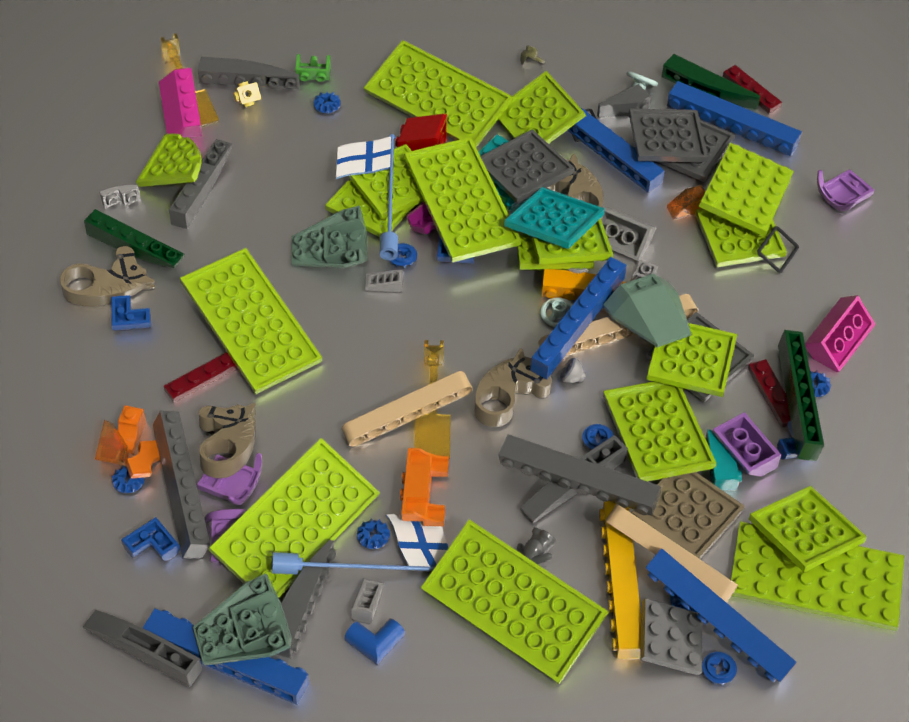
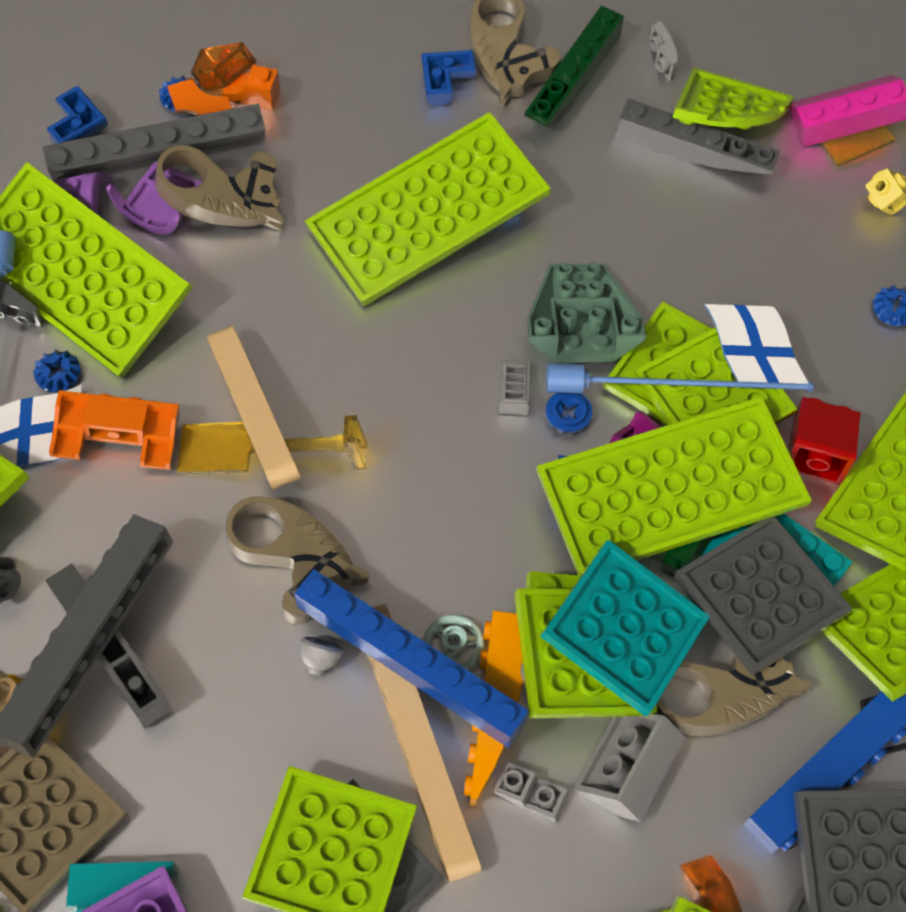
camera: 90 degrees right, 10 degrees up
dark red plate [164,352,238,403] -> none
blue gear [582,424,614,451] -> none
sand green wedge [603,273,691,347] -> none
lime plate [603,381,716,481] -> none

